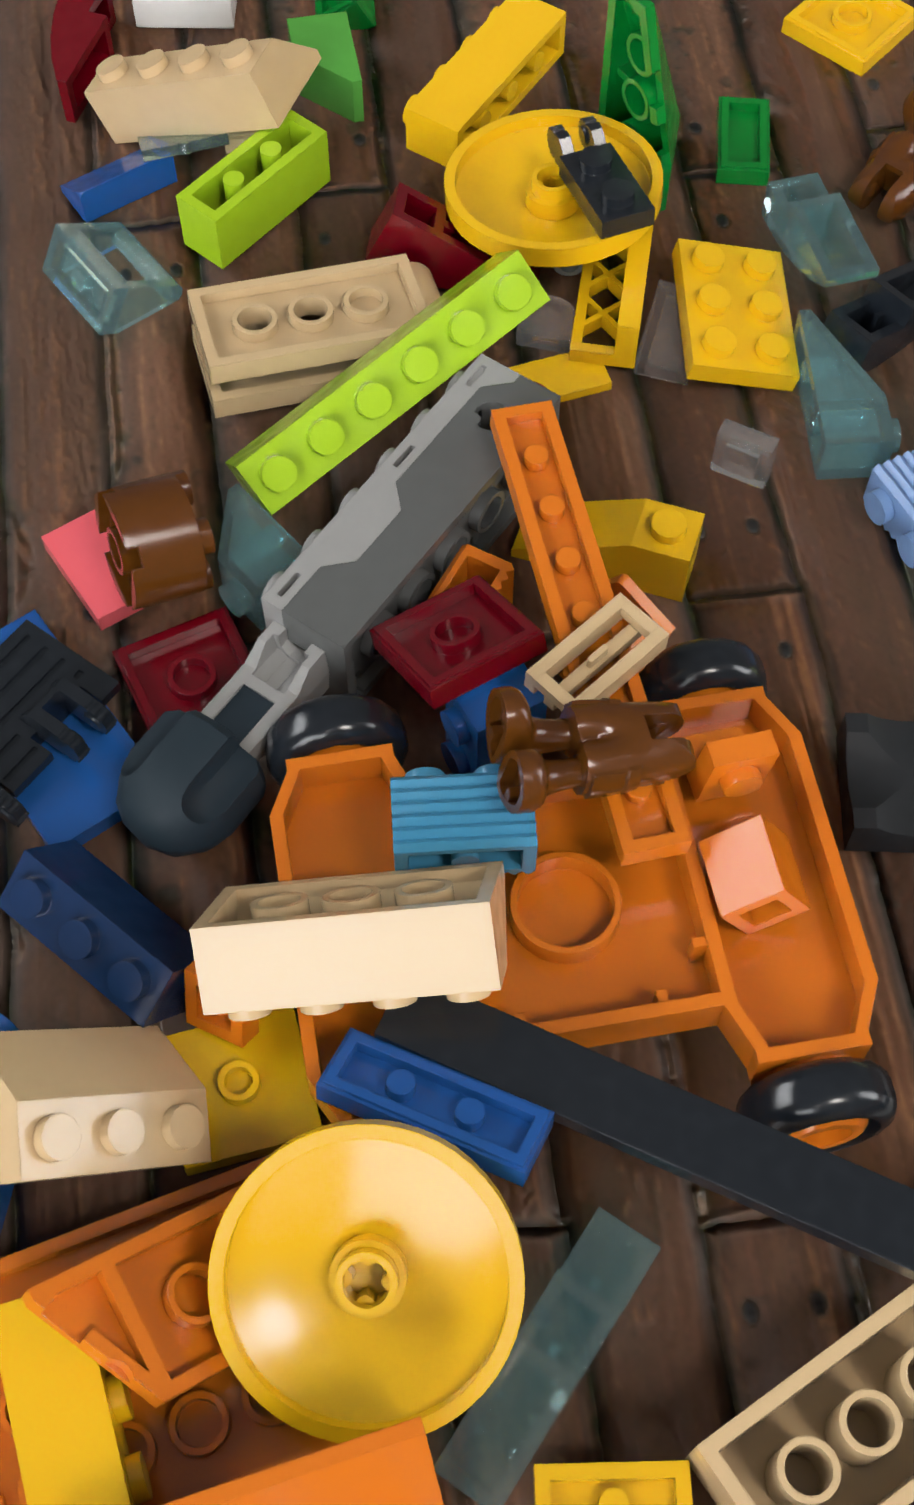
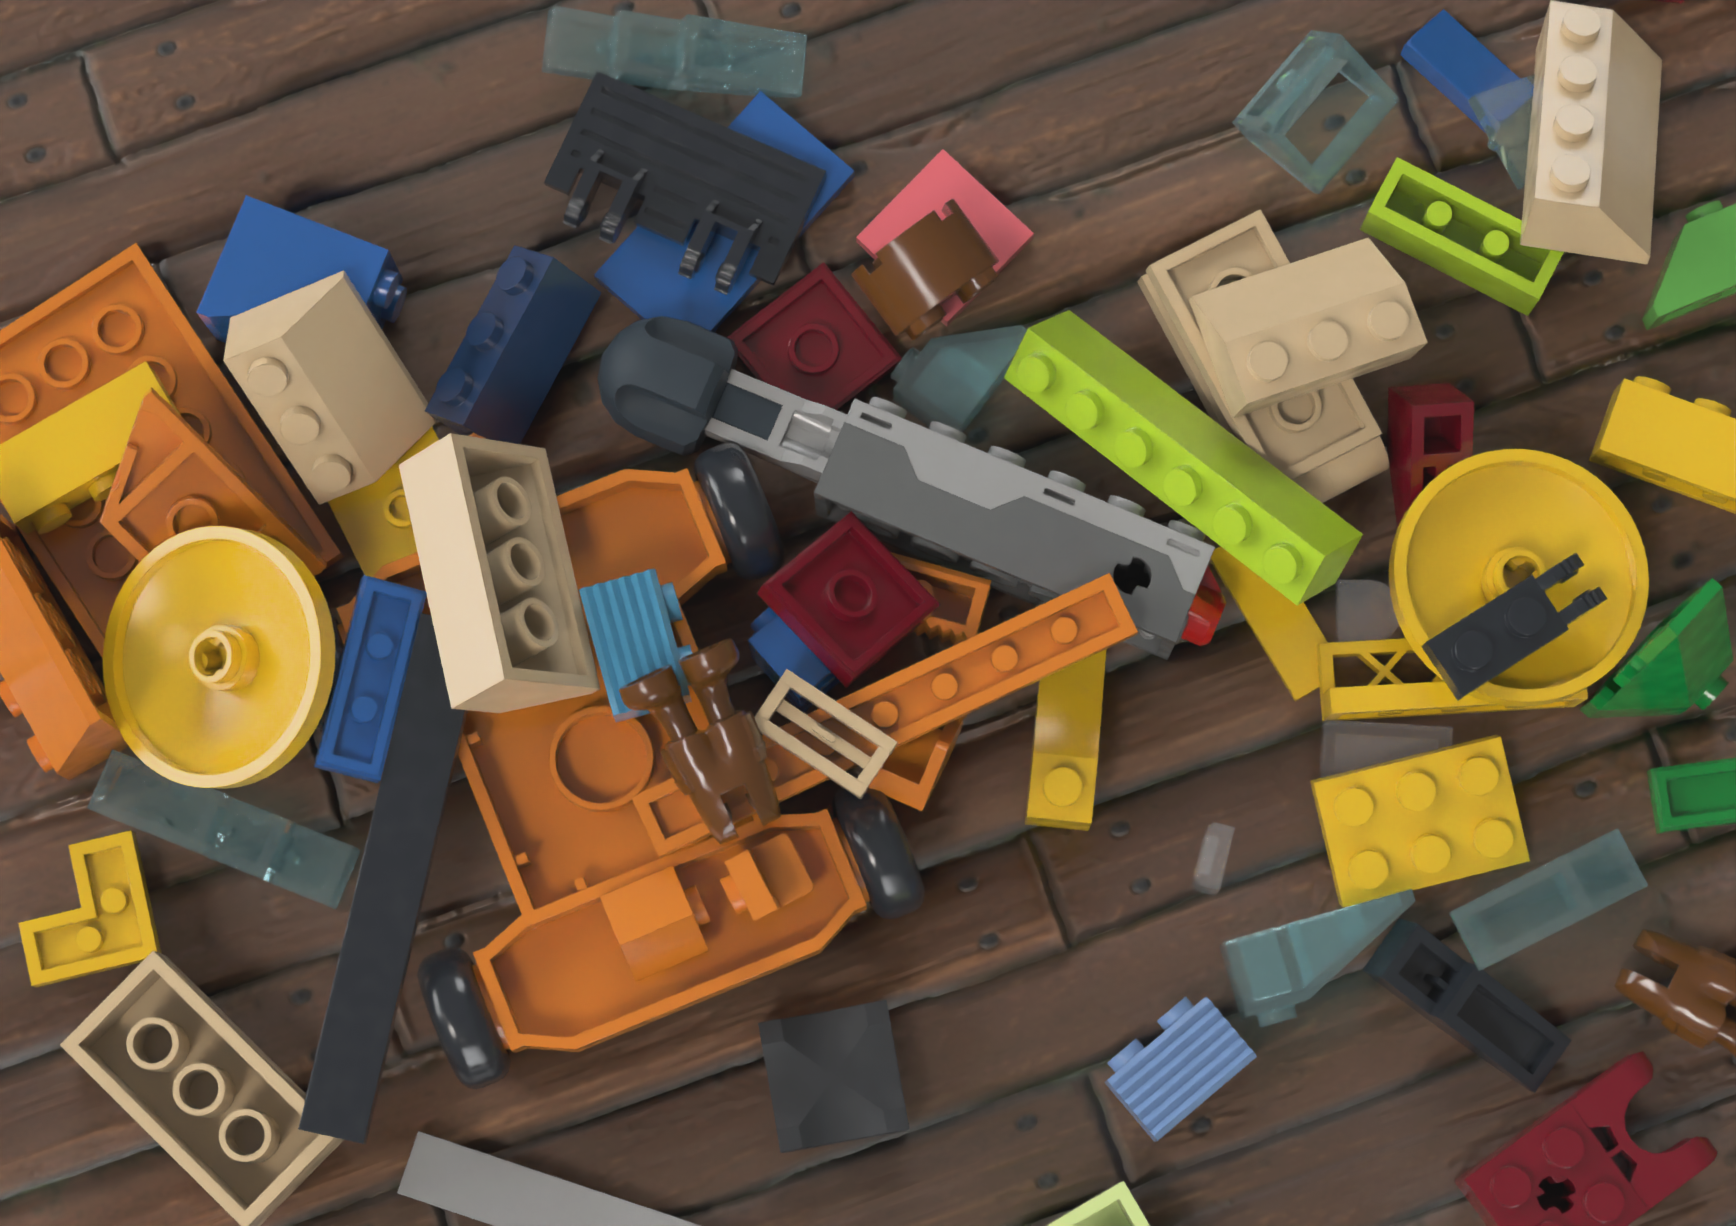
camera: 80 degrees right, 20 degrees up
none -> tan slope [1189,237,1428,418]

